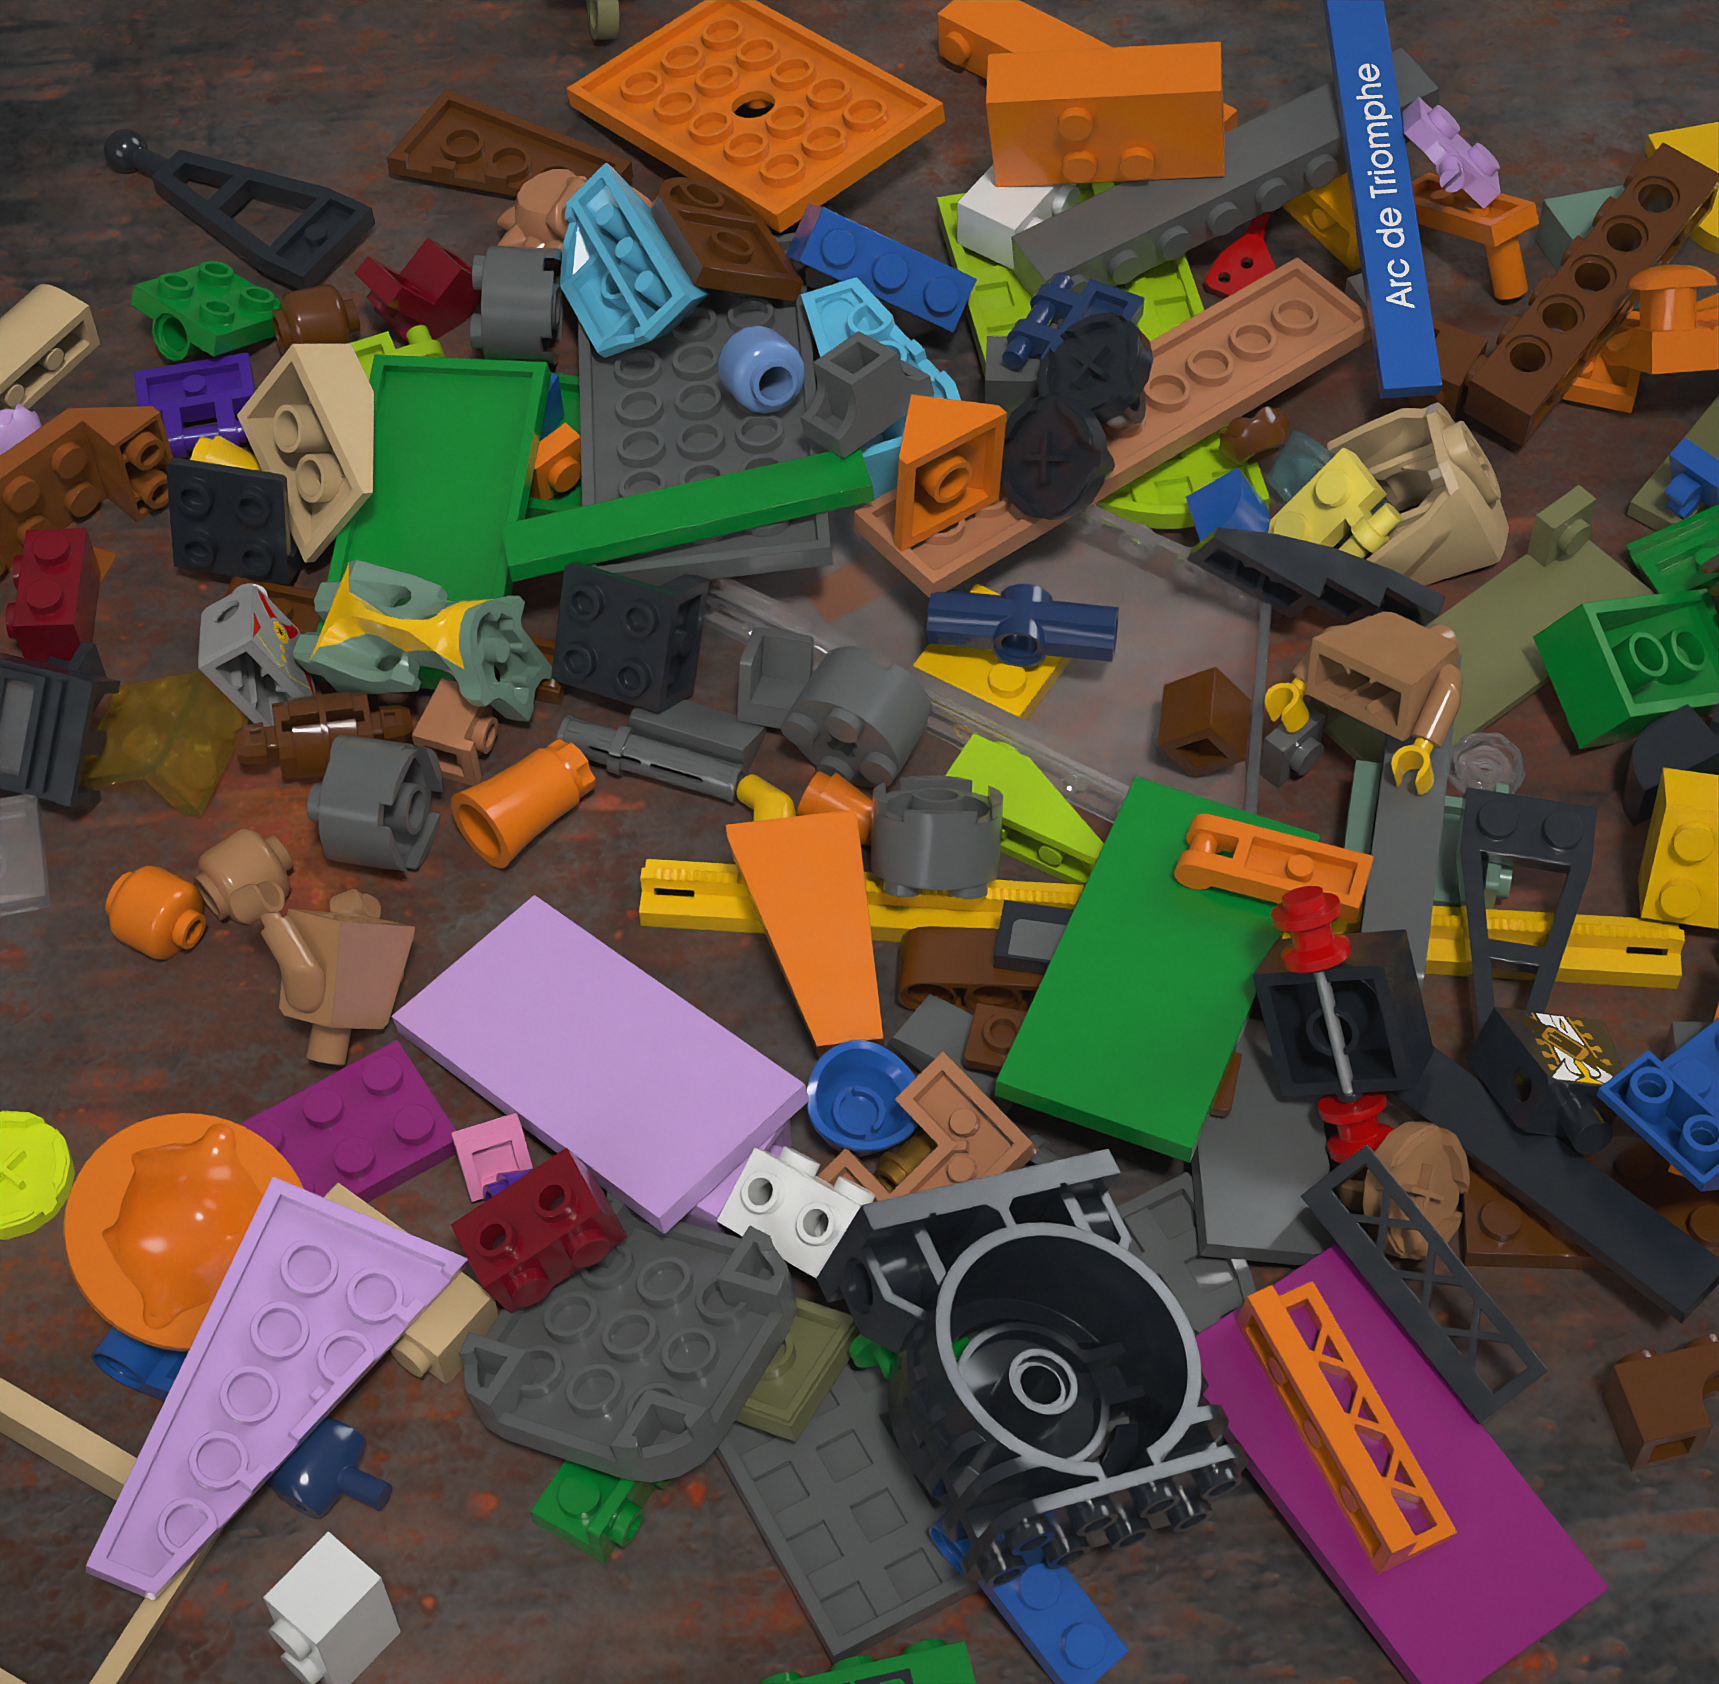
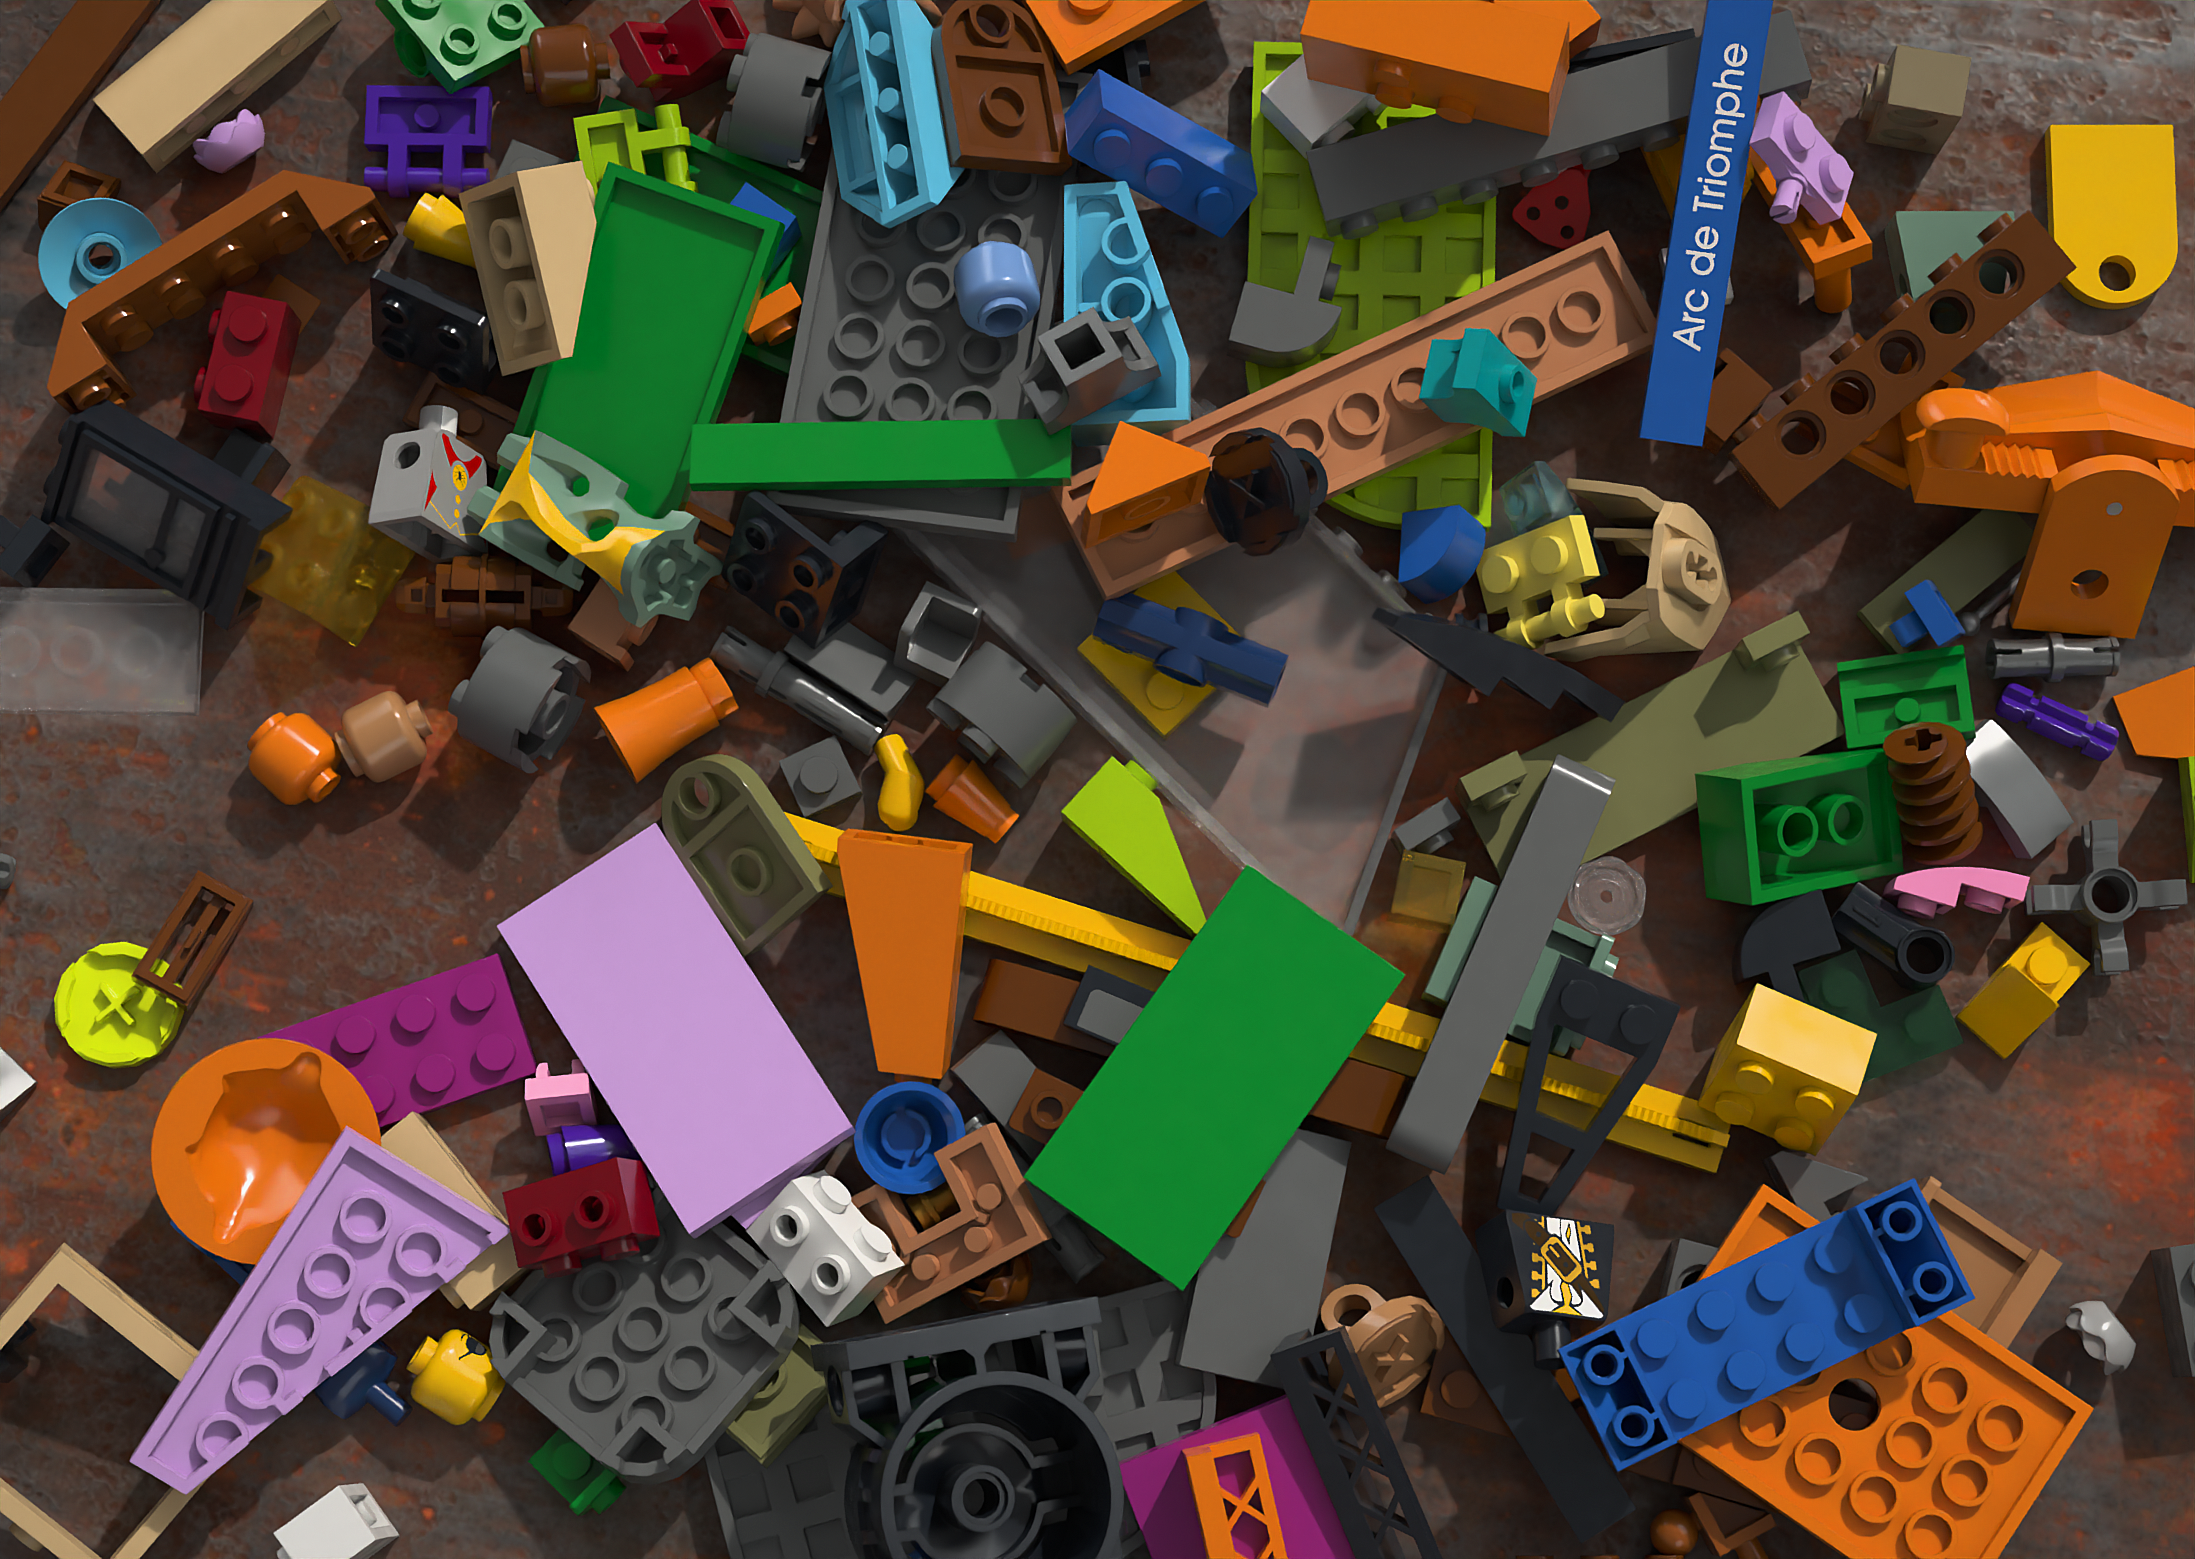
camera: 15 degrees right, 25 degrees up
medium nougat torso [230,881,415,1065] -> none
dark grey brick [870,775,1003,899] -> none
dark blue plate [1002,272,1145,369] -> none
black tile [1037,312,1153,430] -> none
reddish brown brick [1157,667,1251,778] -> none
orange plate [1174,814,1374,923] -> none
reddish brown plate [1218,407,1290,466] -> none
black brick [1253,886,1434,1169] -> none
medium nougat torso [1265,612,1463,795] -> none
none -> reddish brown tile [131,870,254,1012]
none -> yellow head [406,1329,506,1425]
none -> olive tile [661,754,833,957]
none -> dark grey plate [778,735,863,819]
none -> clear yellow panel [1387,850,1466,934]
none -> teal brick [1419,328,1538,437]
none -> dark tan brick [1859,44,1972,155]

